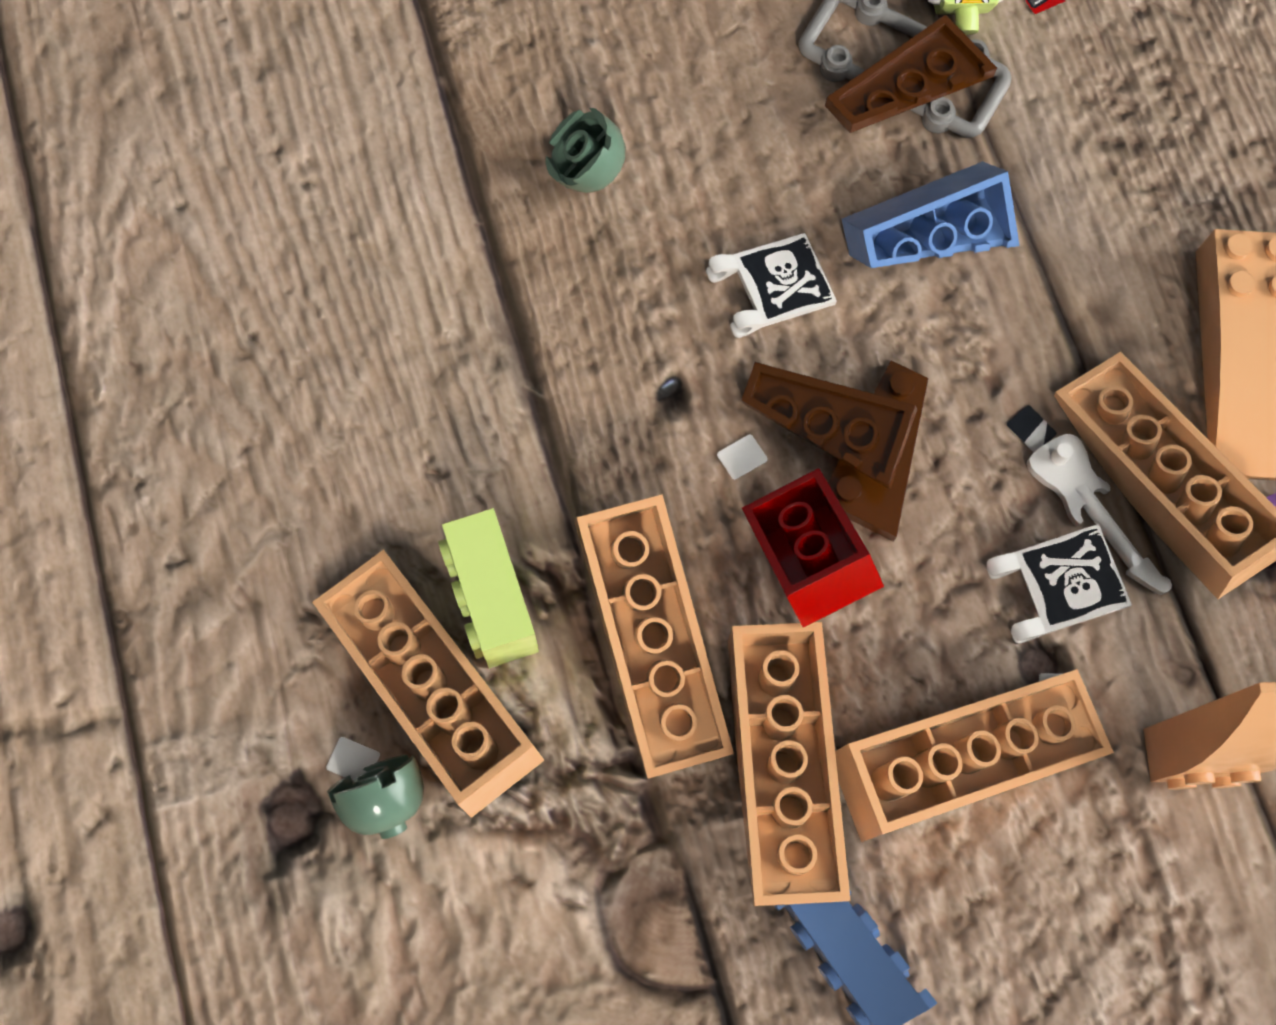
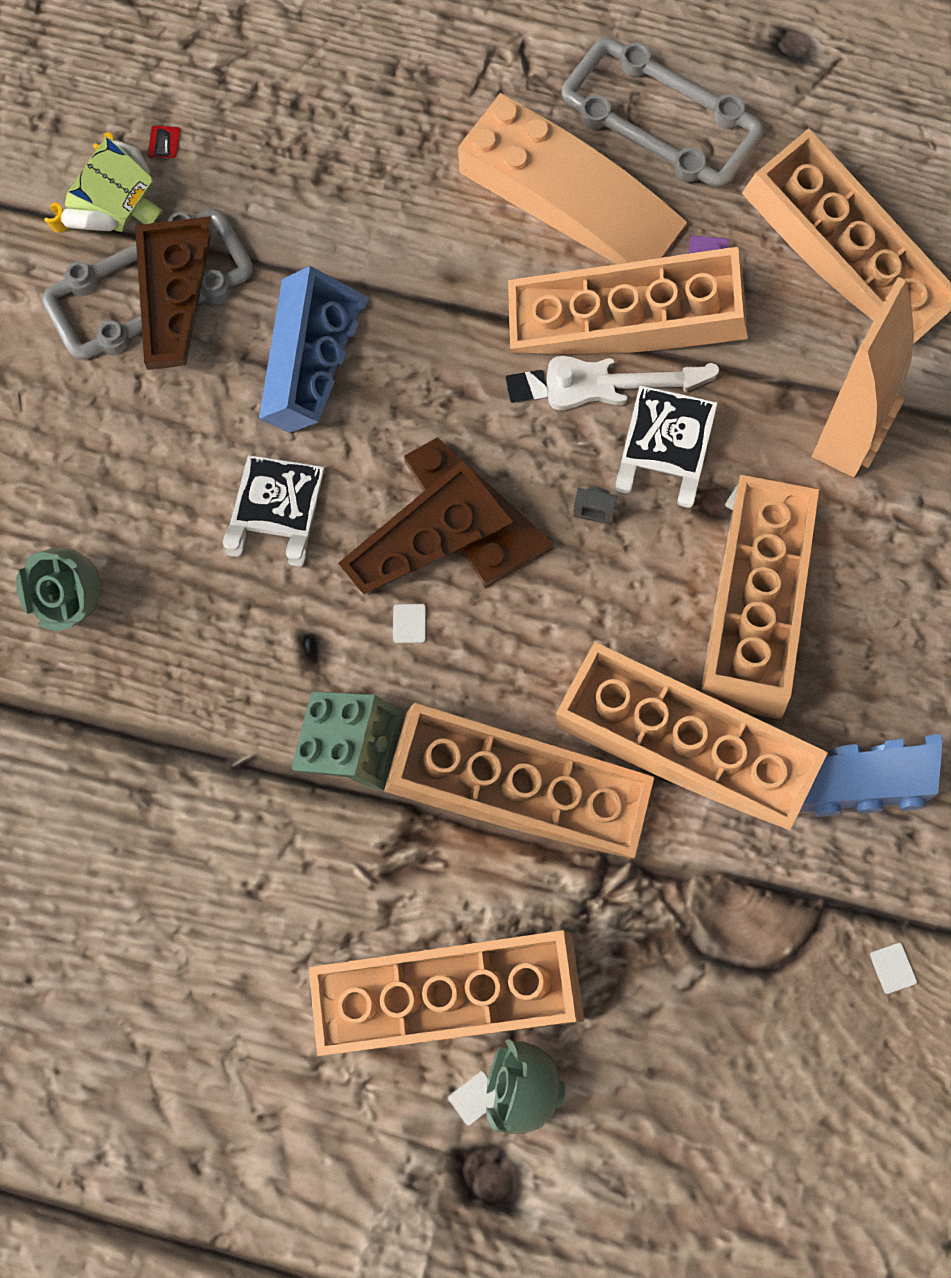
camera: 50 degrees left, 0 degrees up
yellowish green brick [438,508,539,669] -> none
red brick [741,468,884,628] -> none
none -> sand green bracket [292,692,404,790]
none -> dark grey plate [573,487,617,525]

